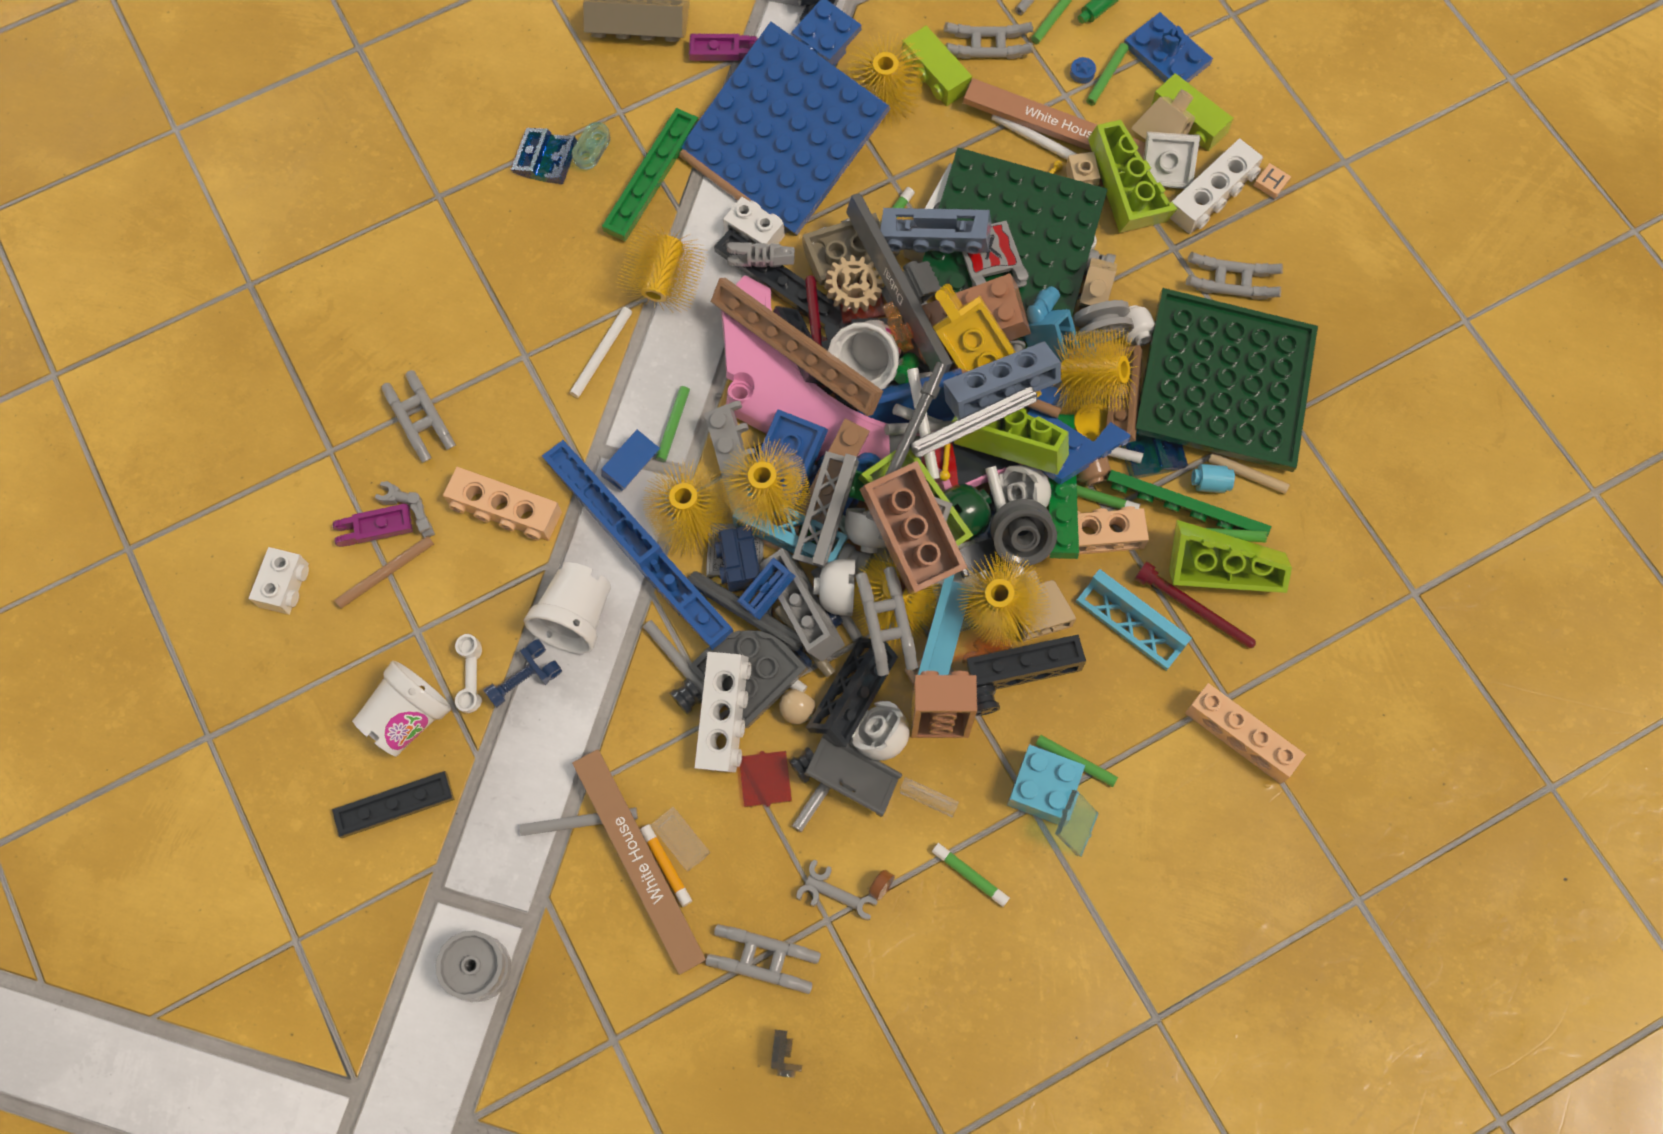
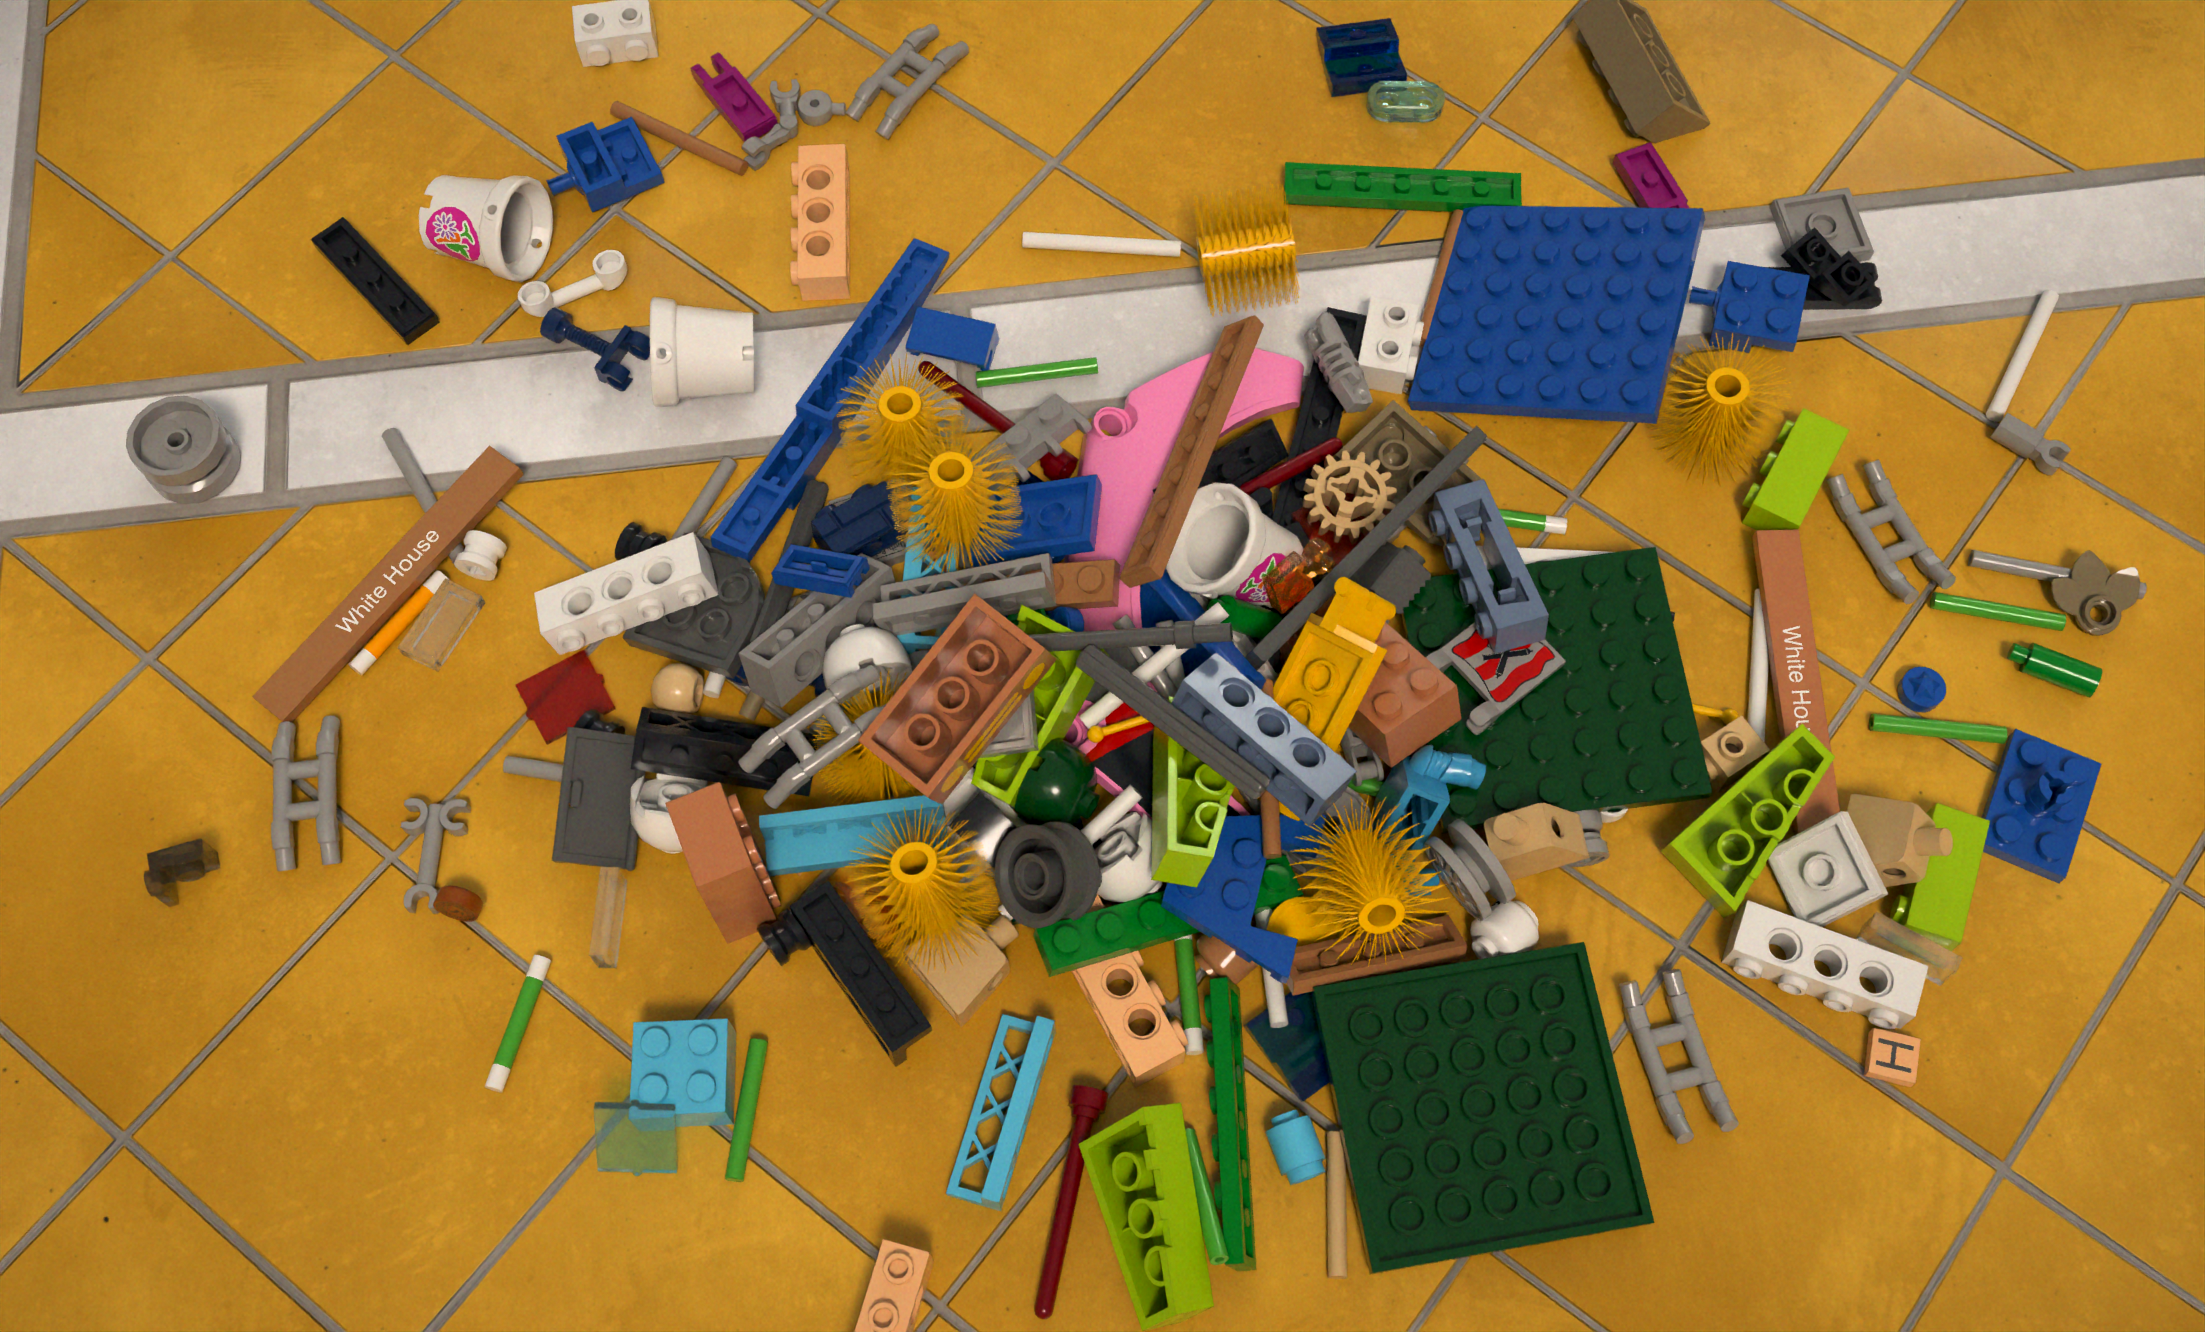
camera: 65 degrees right, 5 degrees down
none -> white wheel [454,530,507,581]
none -> blue plate [546,117,665,212]
none -> light grey piece [797,90,846,126]
none -> dark red piece [918,361,1078,481]
none -> clear tile [1856,912,1963,986]

